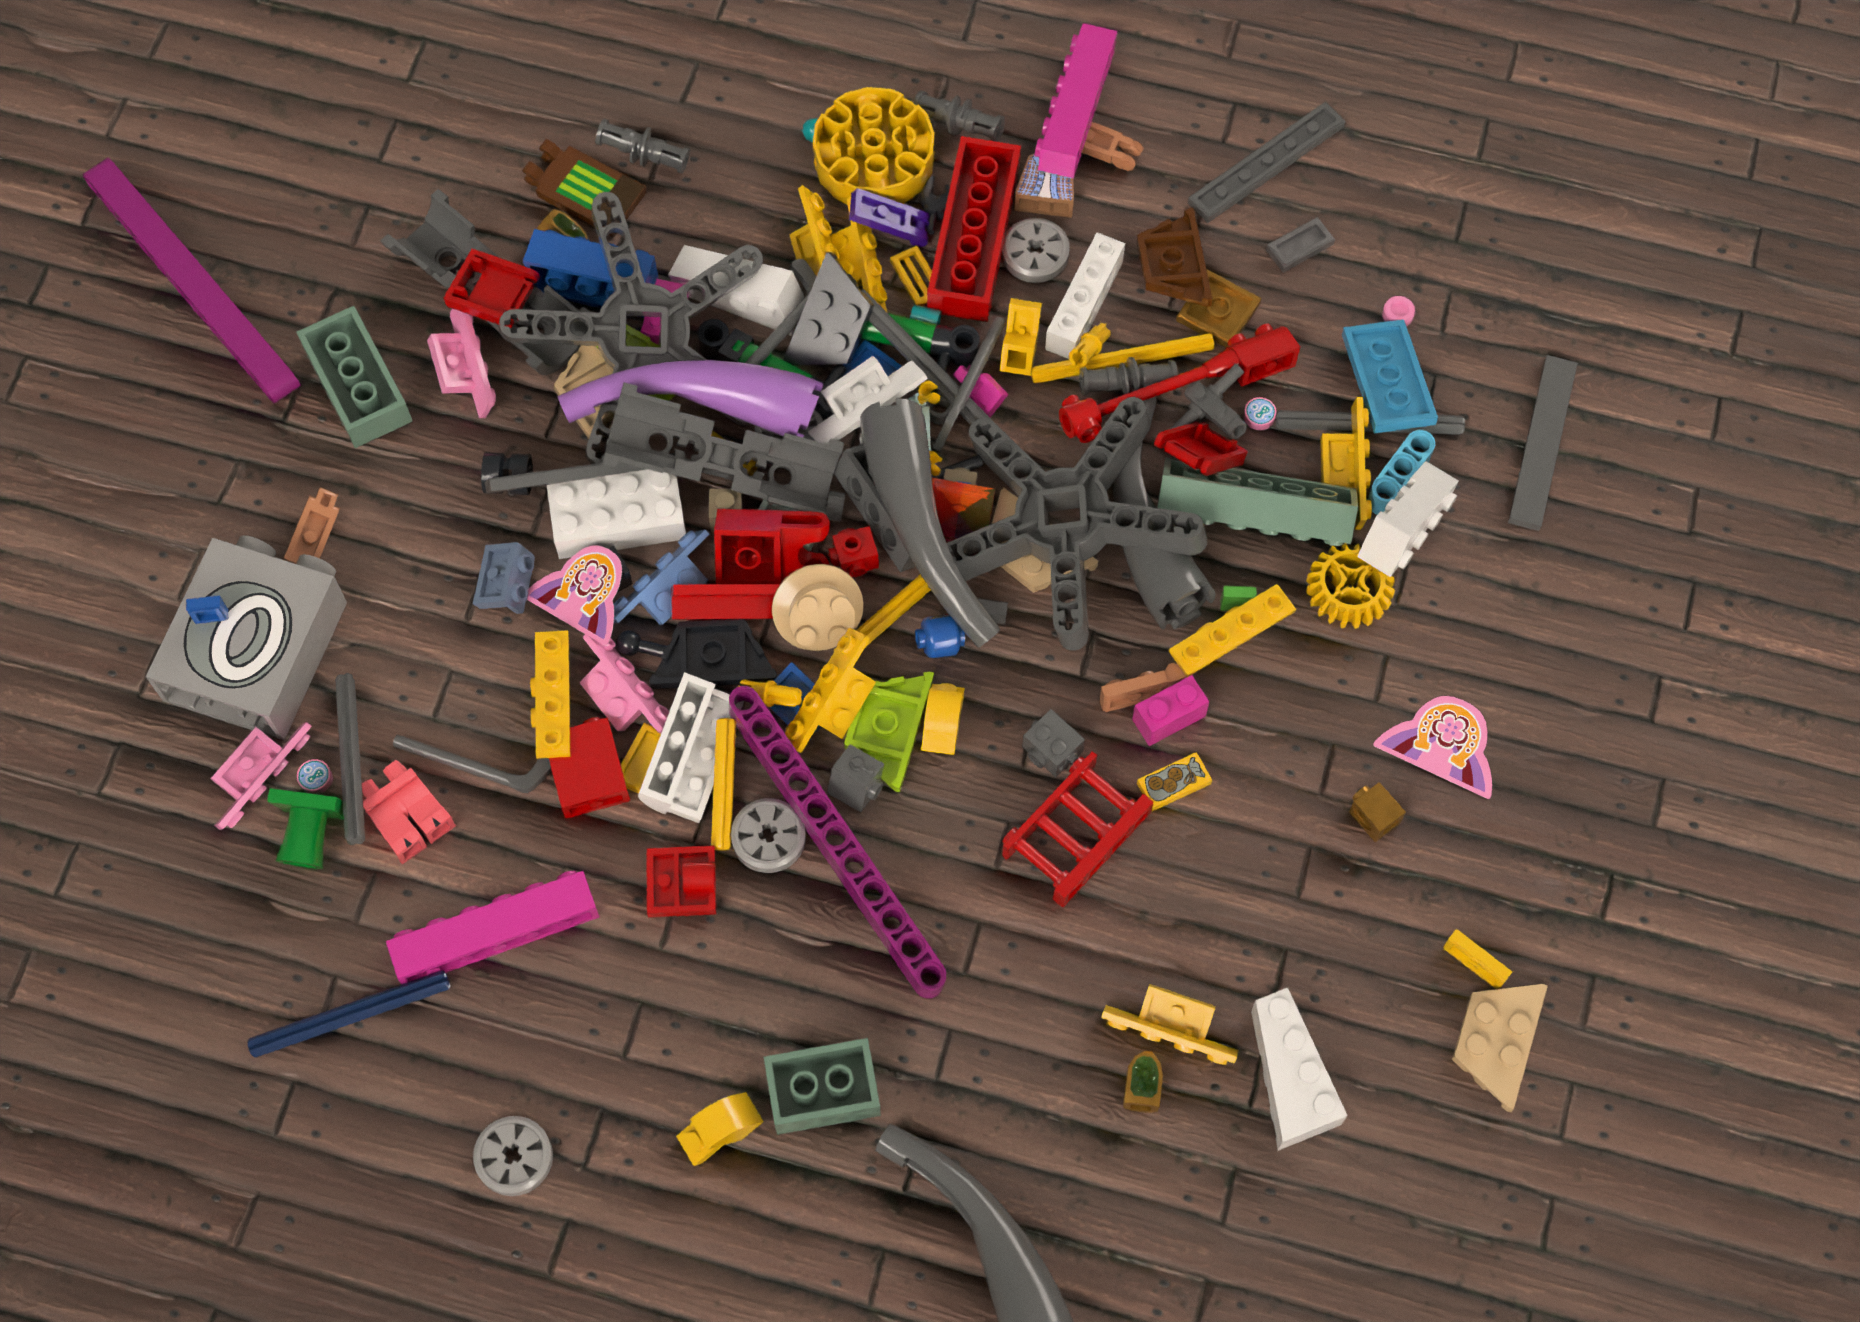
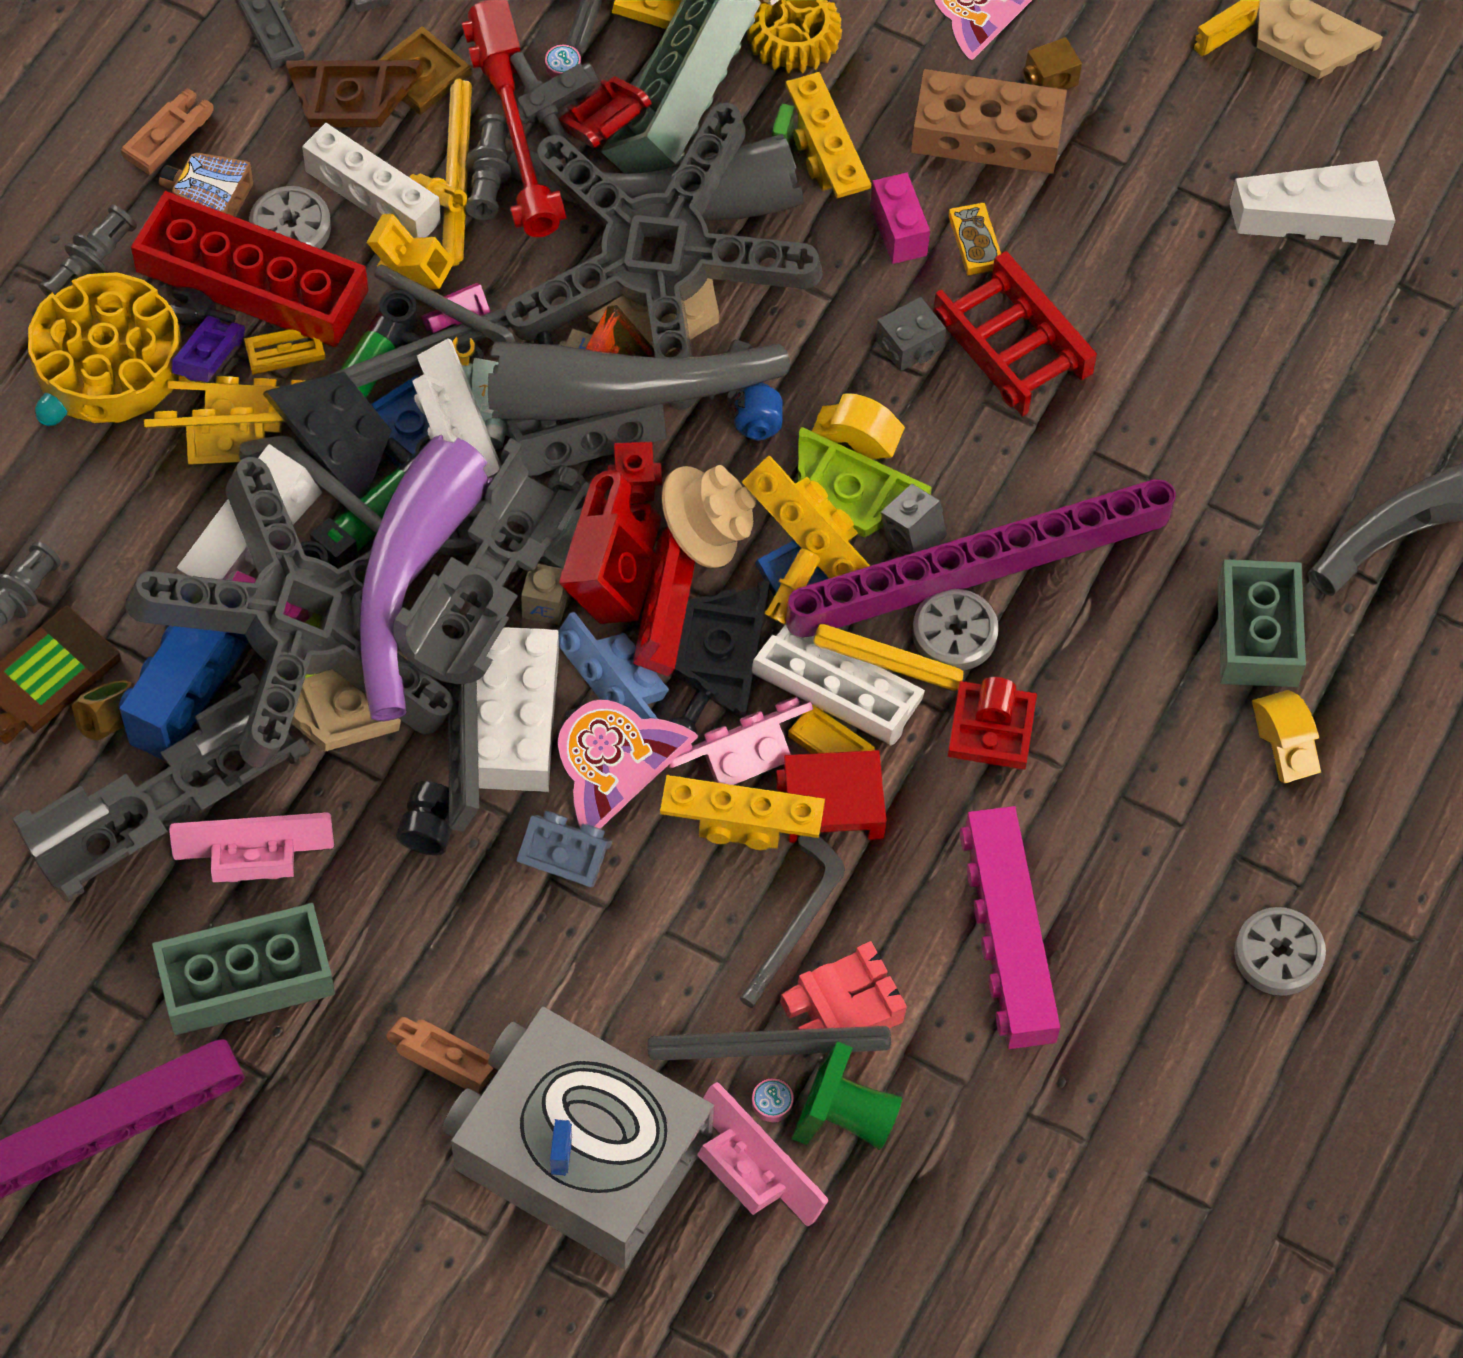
camera: 80 degrees left, 5 degrees down
dark blue axle [247,970,450,1057] -> none
red container [443,248,540,328] -> none
yellow axle [833,574,931,652] -> none
teal hinge [910,304,942,324] -> none
dark pink brick [1034,23,1117,178] -> none
nougat hinge [1099,663,1187,712] -> none
yellow bracket [1101,984,1238,1065] -> none
rock [1123,1051,1163,1113] -> none
none -> medium nougat brick [911,69,1067,174]

